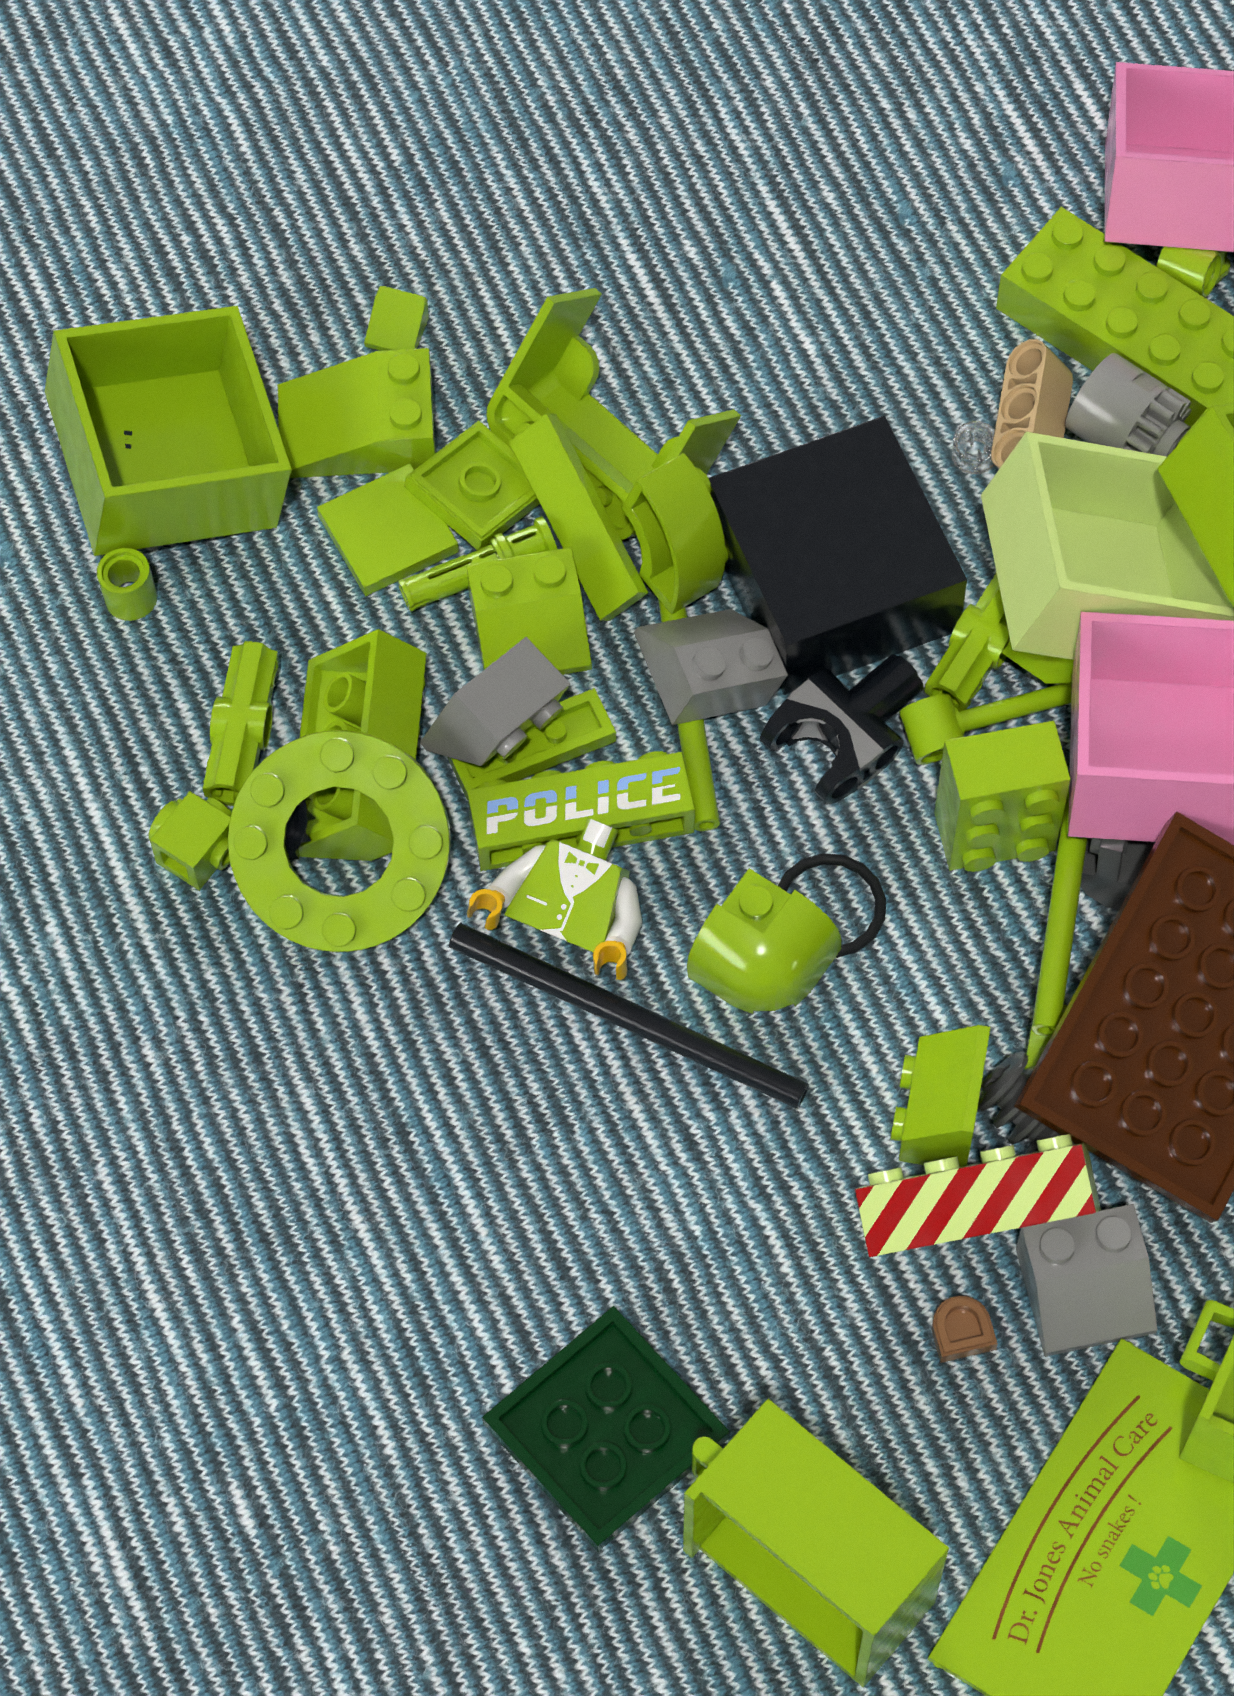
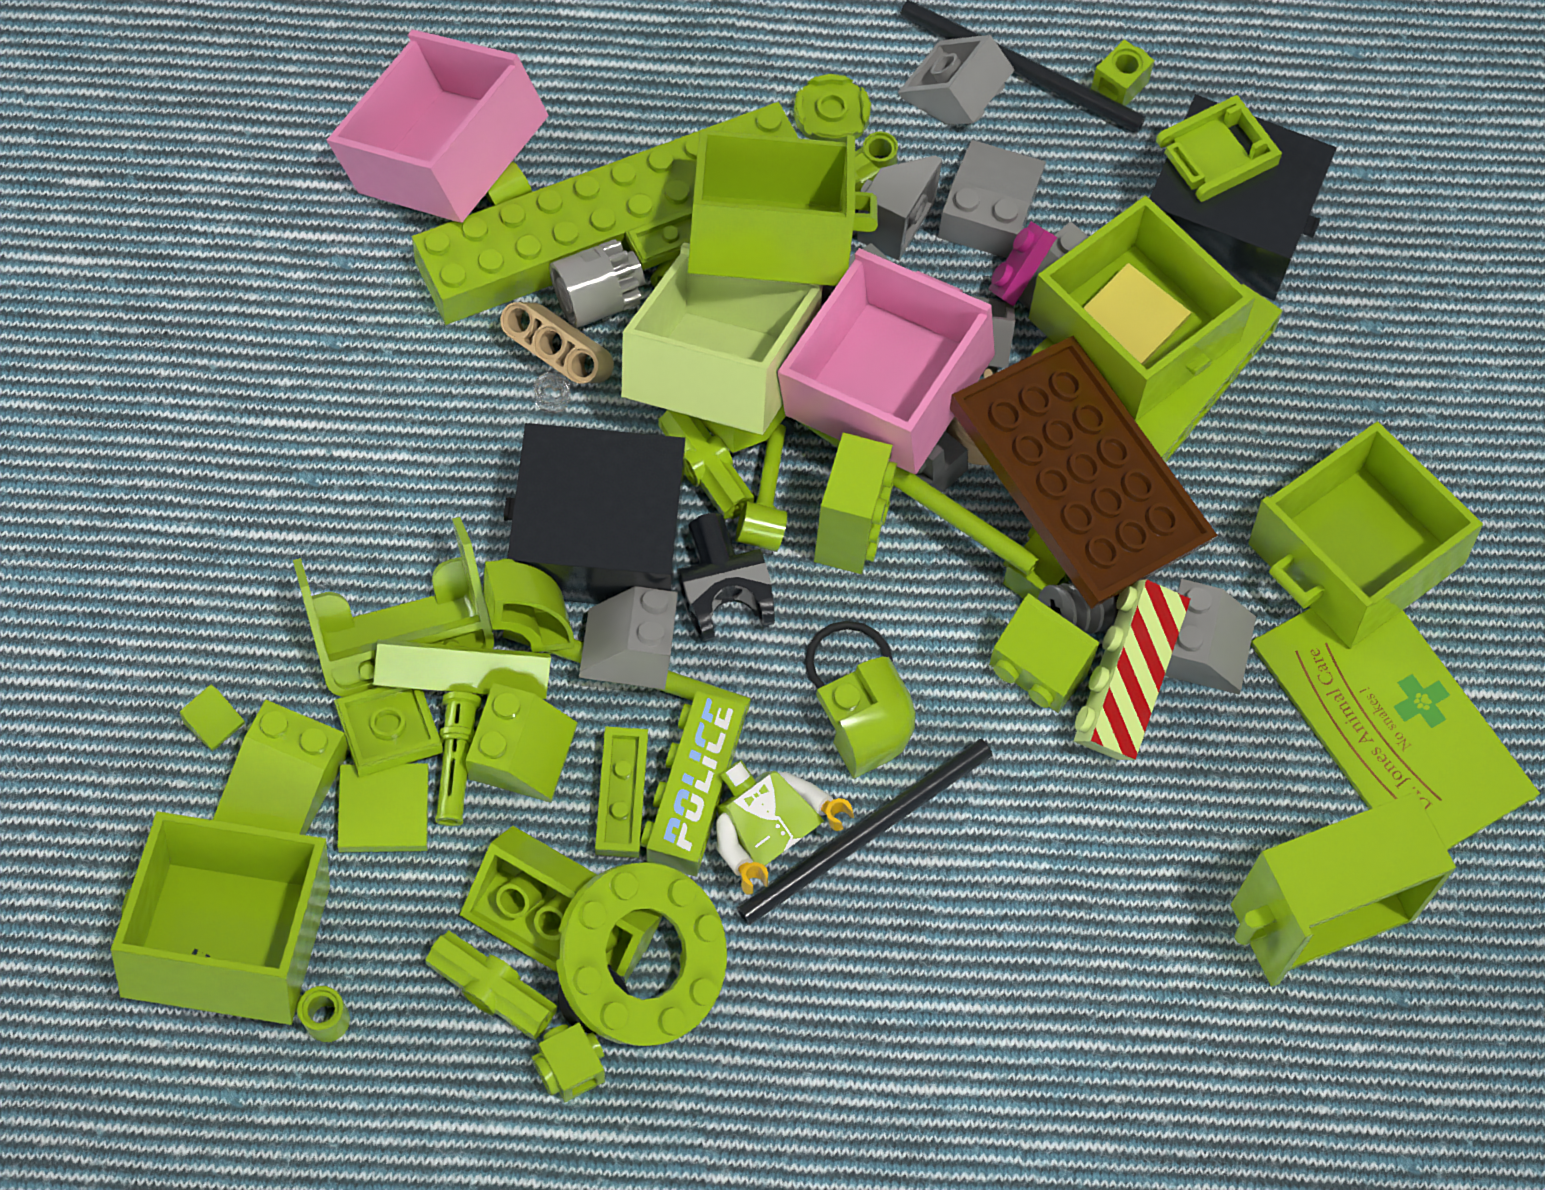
camera: 70 degrees left, 0 degrees up
light grey slope [420,637,571,766] -> none
dark green plate [482,1306,730,1552] -> none
medium nougat tile [932,1296,998,1363] -> none

